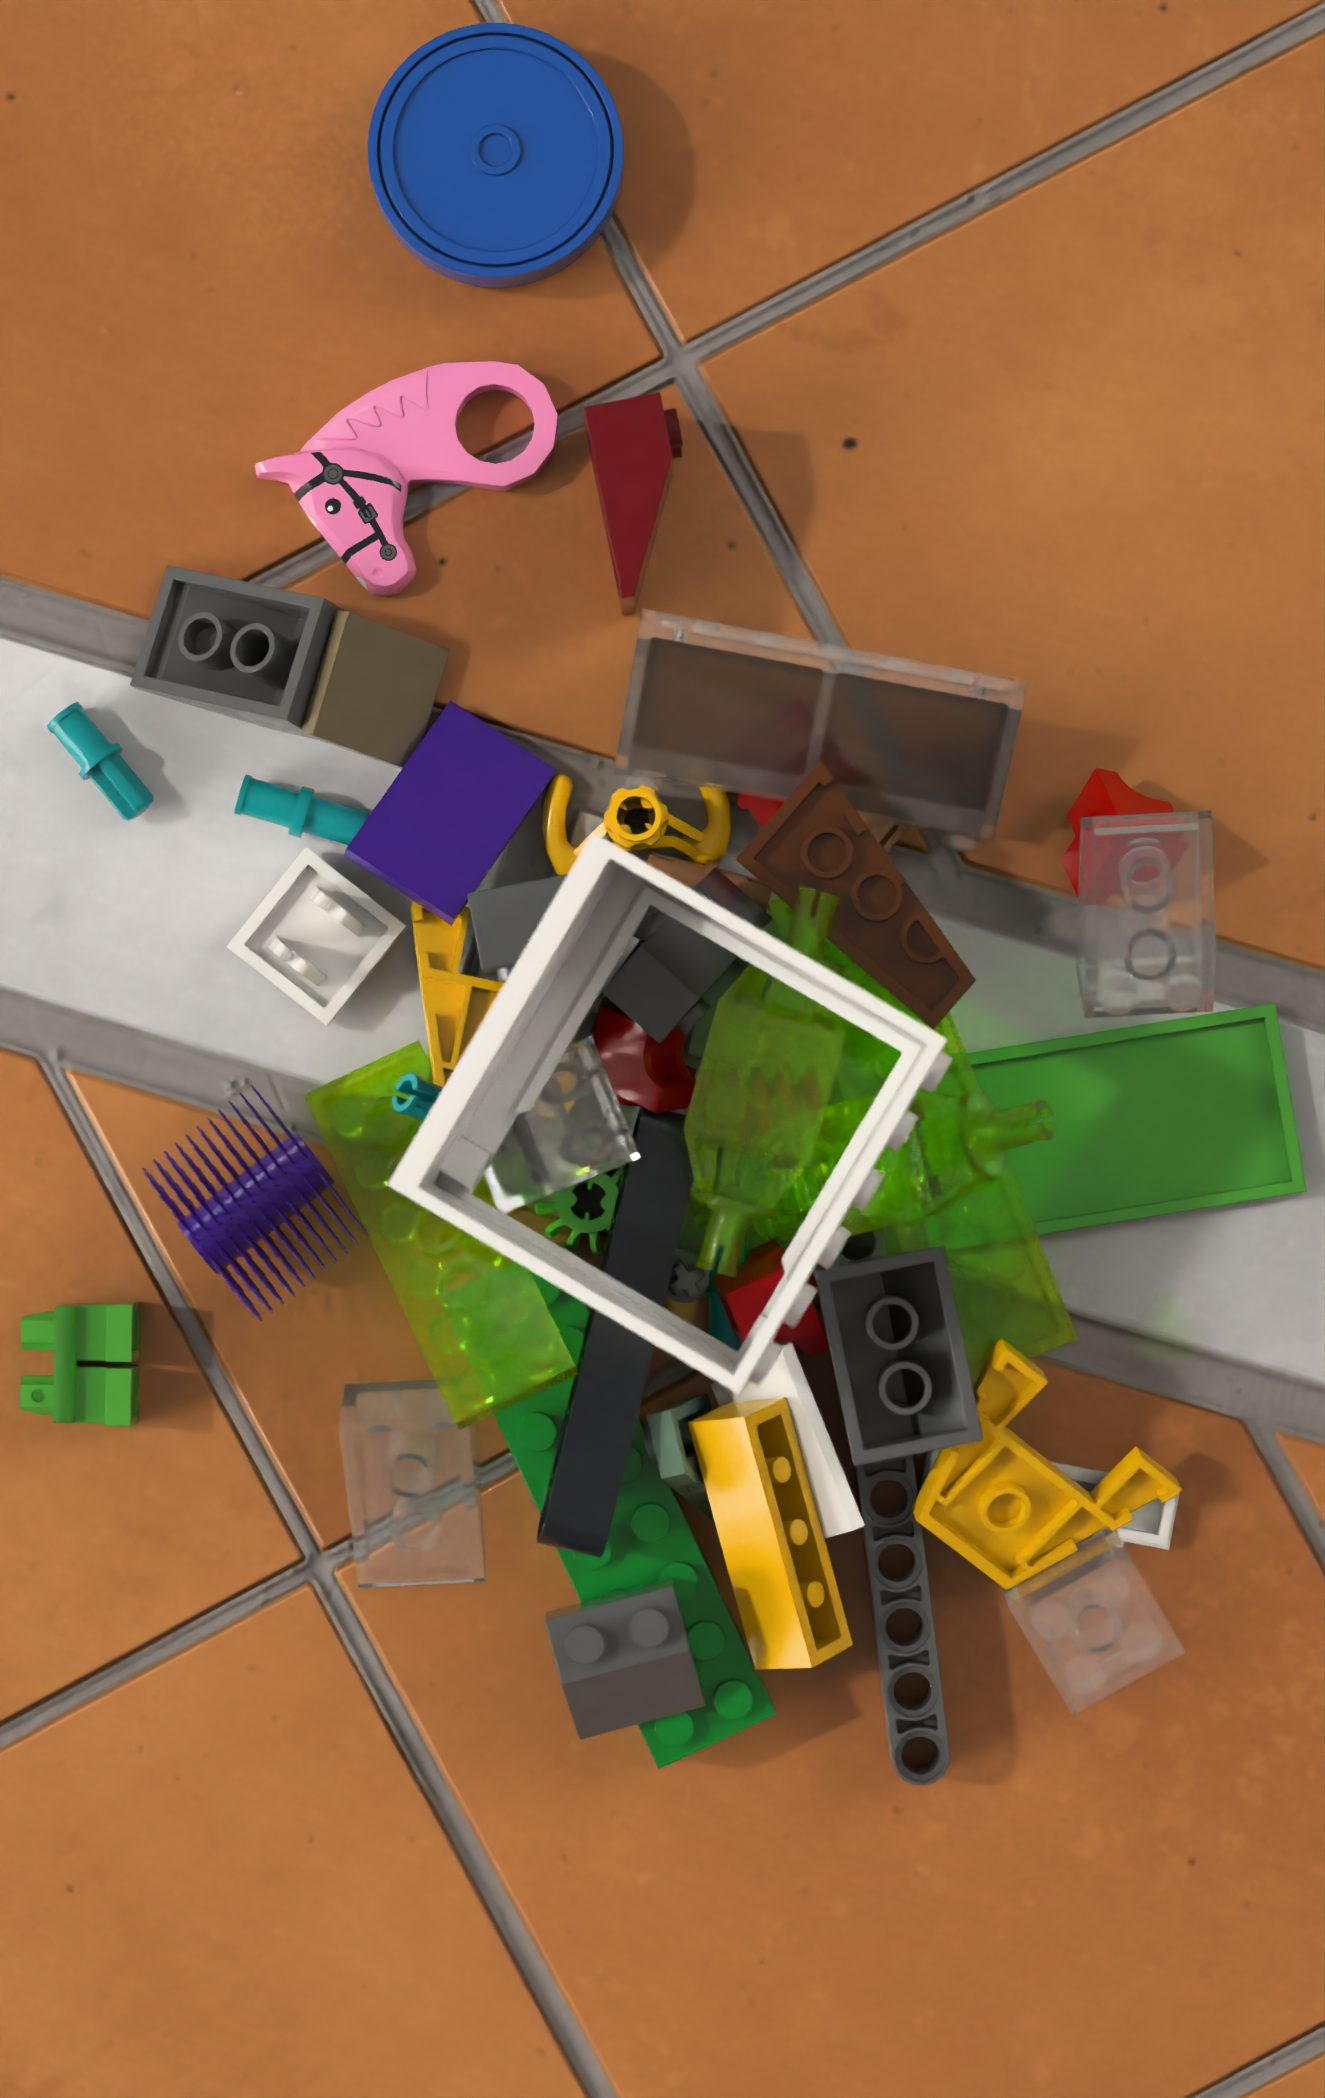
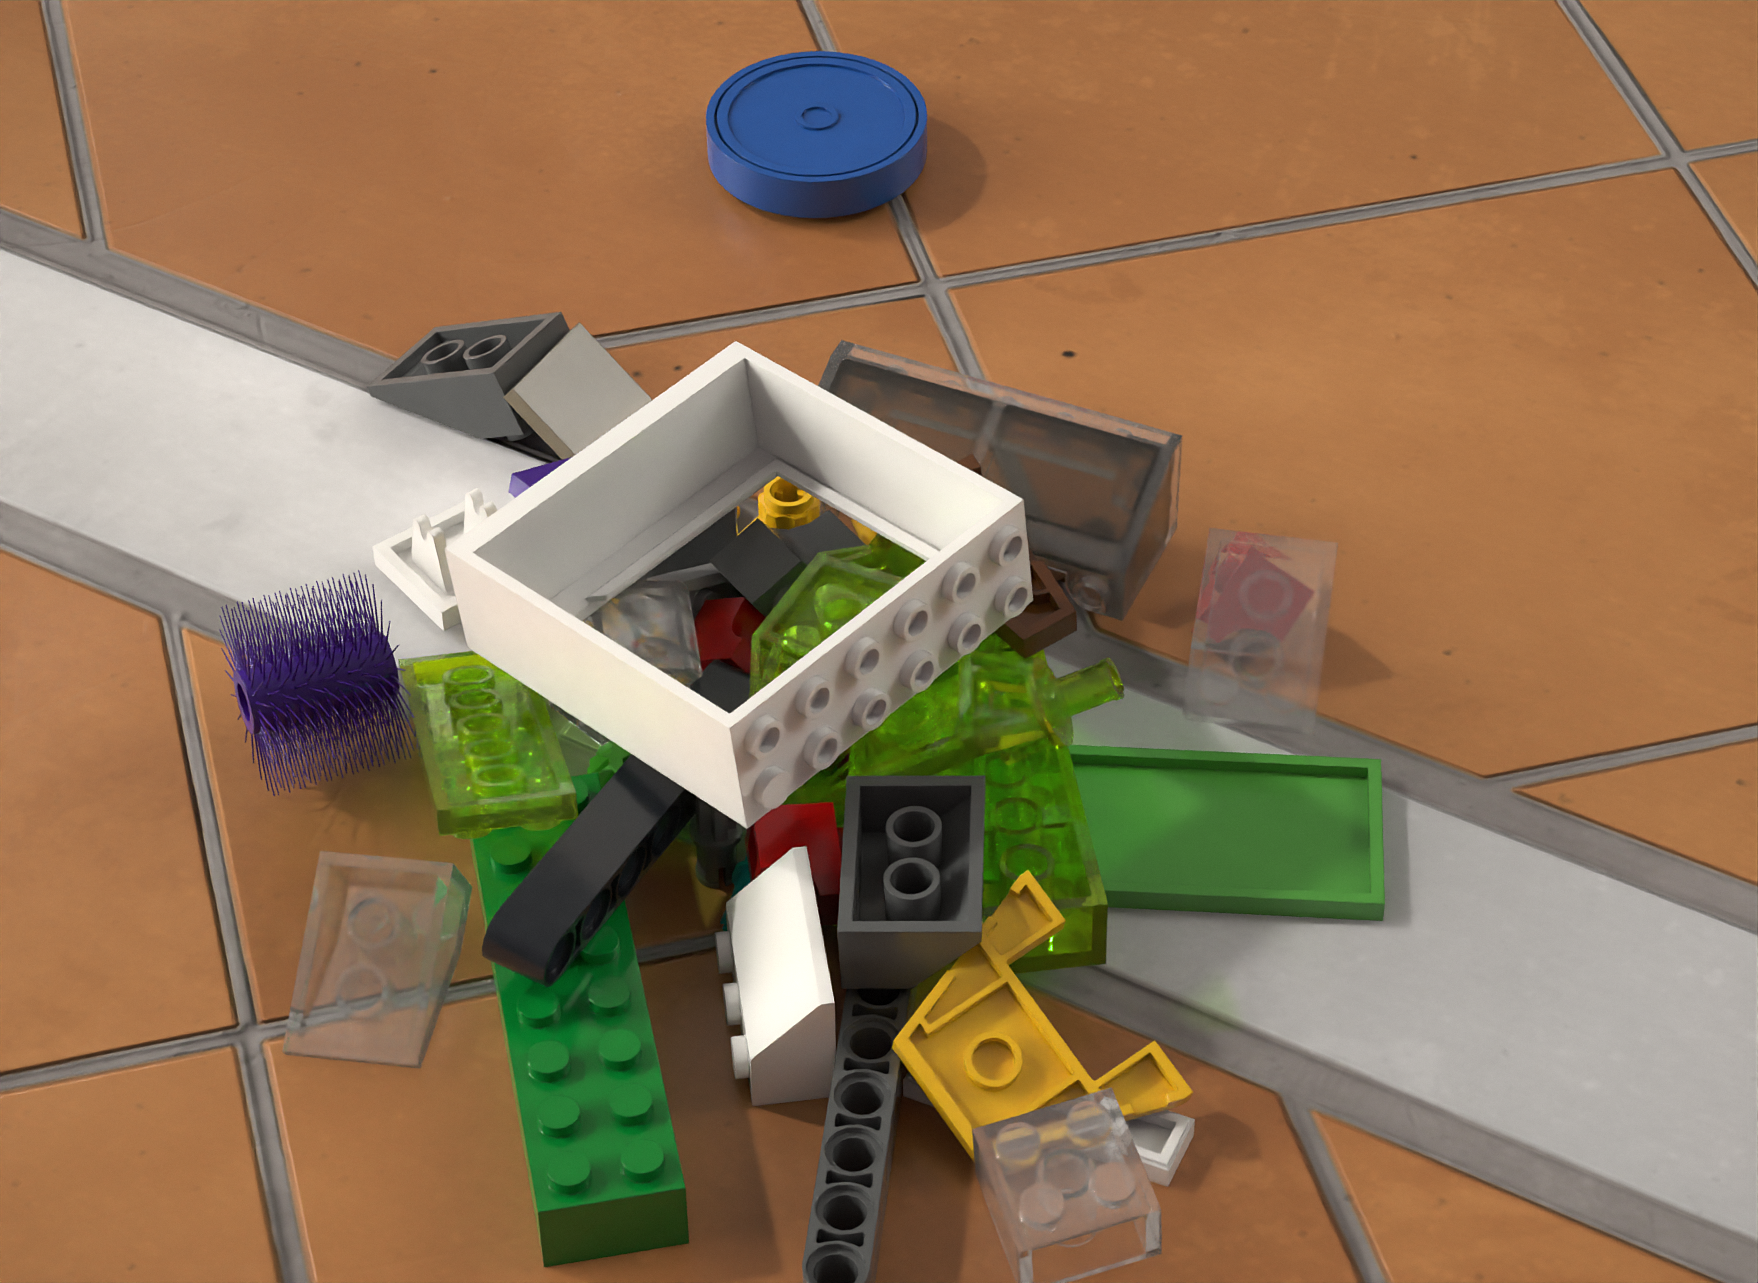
camera: 20 degrees right, 45 degrees down
bright green hips [20,1302,140,1427] -> none
teal axle [47,702,154,821] -> none
teal pin [234,775,368,845] -> none
bright pink animal [255,361,558,597] -> none
dark grey slope [545,1578,706,1740] -> none
dark red slope [583,392,683,615] -> none
sand green wing [644,1393,714,1519] -> none
yellow brick [688,1397,853,1670] -> none

